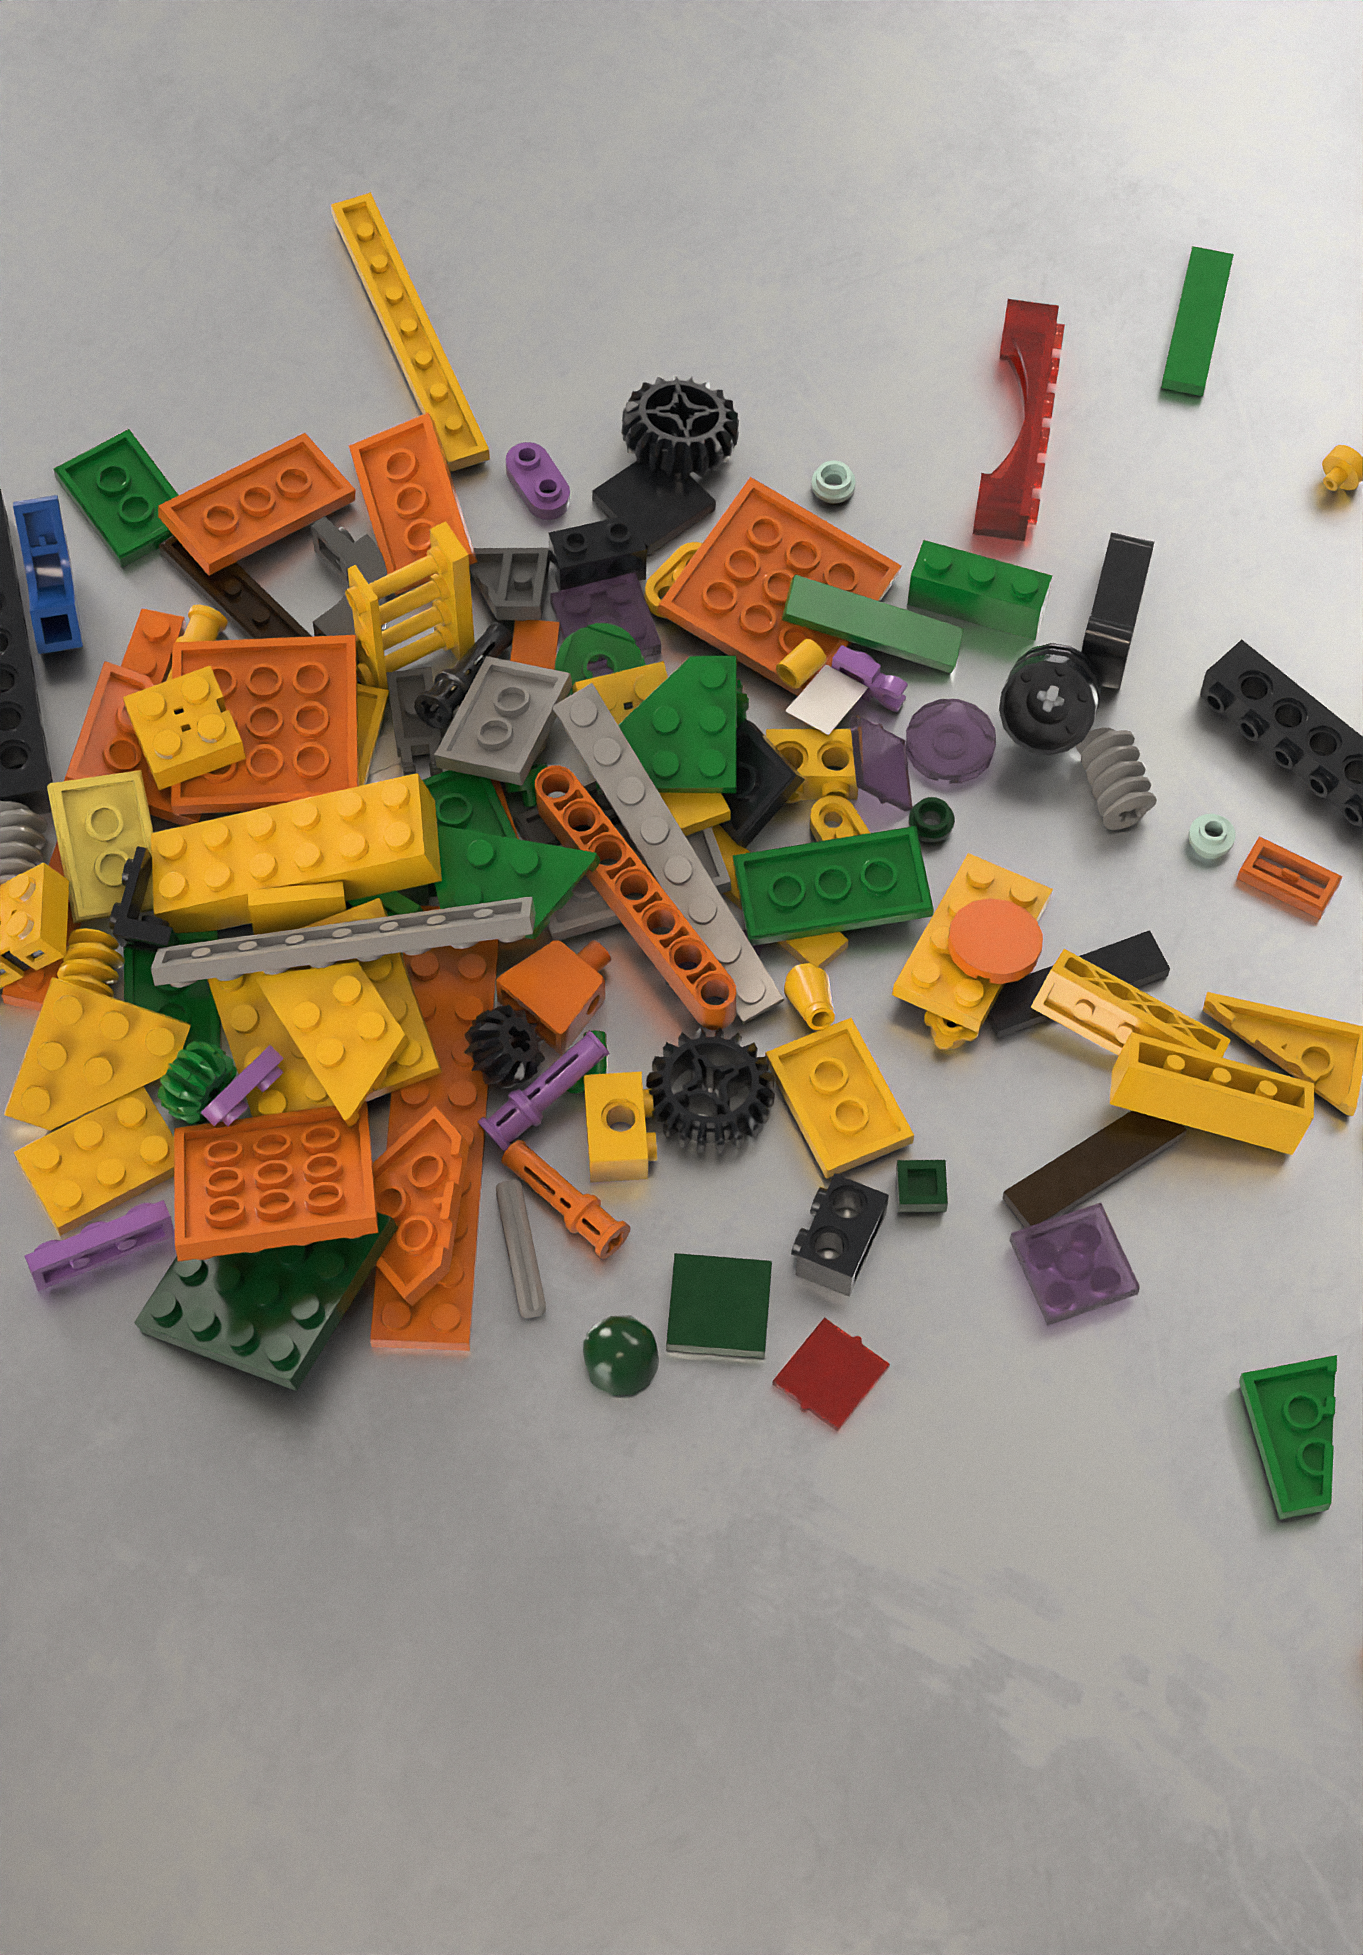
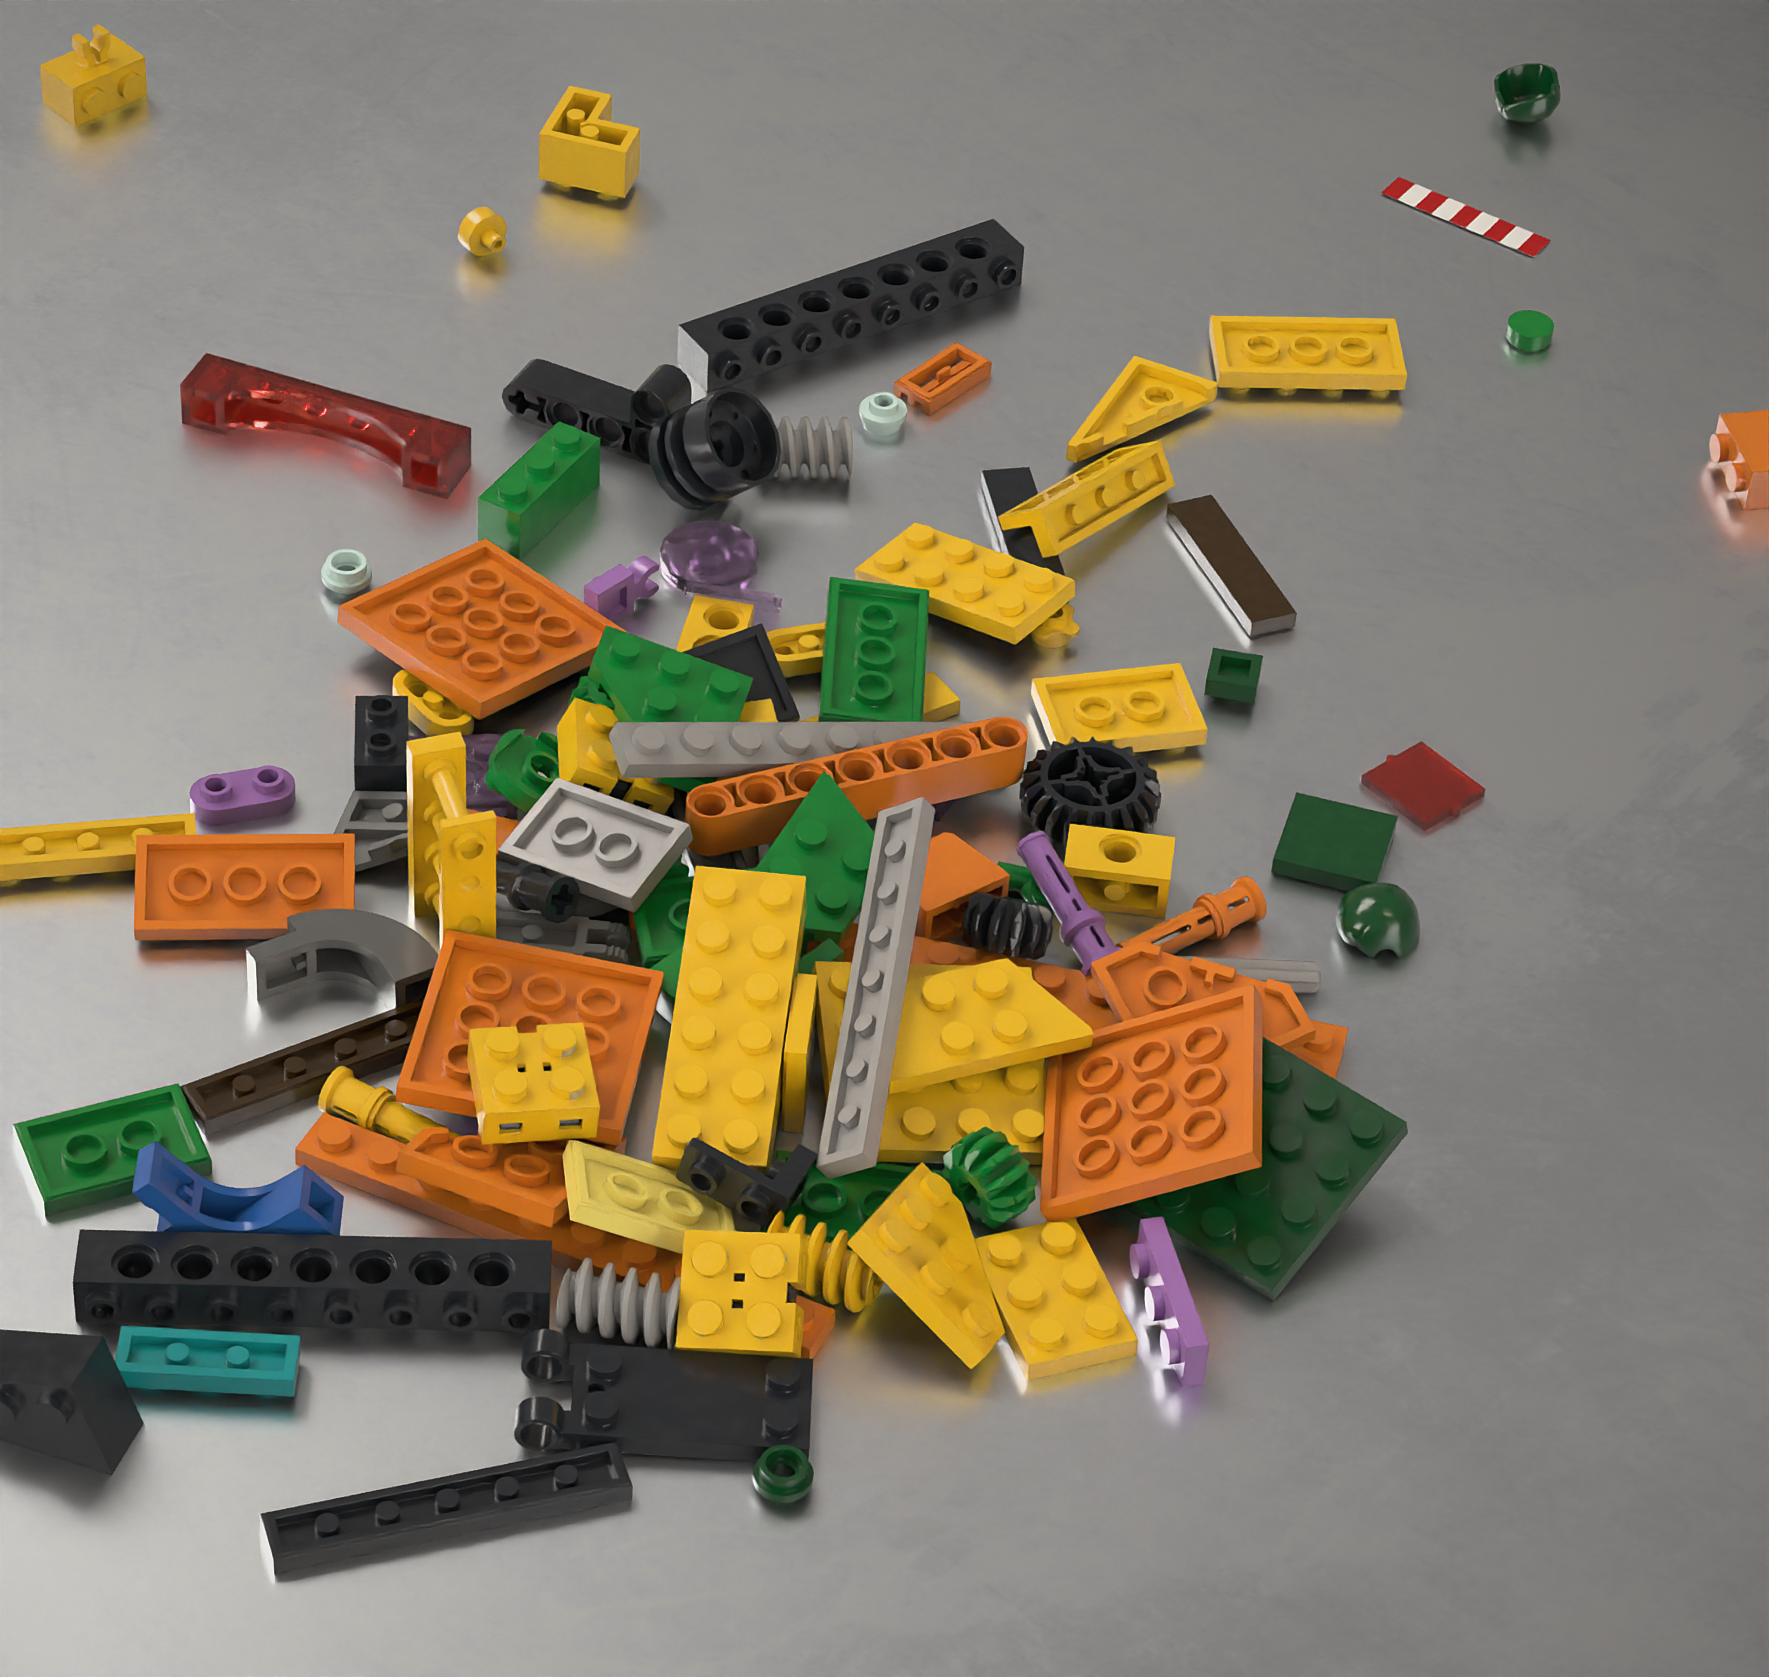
camera: 80 degrees left, 20 degrees down
orange plate [158,433,356,576] -> none
medium lavender plate [200,1045,284,1126] -> none
black tile [592,461,716,556] -> none
black gear [621,374,739,479] -> none
yellow hinge [776,639,827,689] -> none
green tile [782,575,964,673] -> none
yellow cone [784,963,835,1030] -> none
white sticker [785,664,869,735] -> none
black brick [791,1174,889,1297] -> none
dark green plate [908,797,955,842] -> none
orange tile [947,898,1043,984] -> none
clear purple plate [1009,1202,1140,1326] -> none
yellow brick [1109,1032,1314,1155] -> none
green tile [1161,246,1234,396] -> none
green wing [1239,1355,1337,1519] -> none

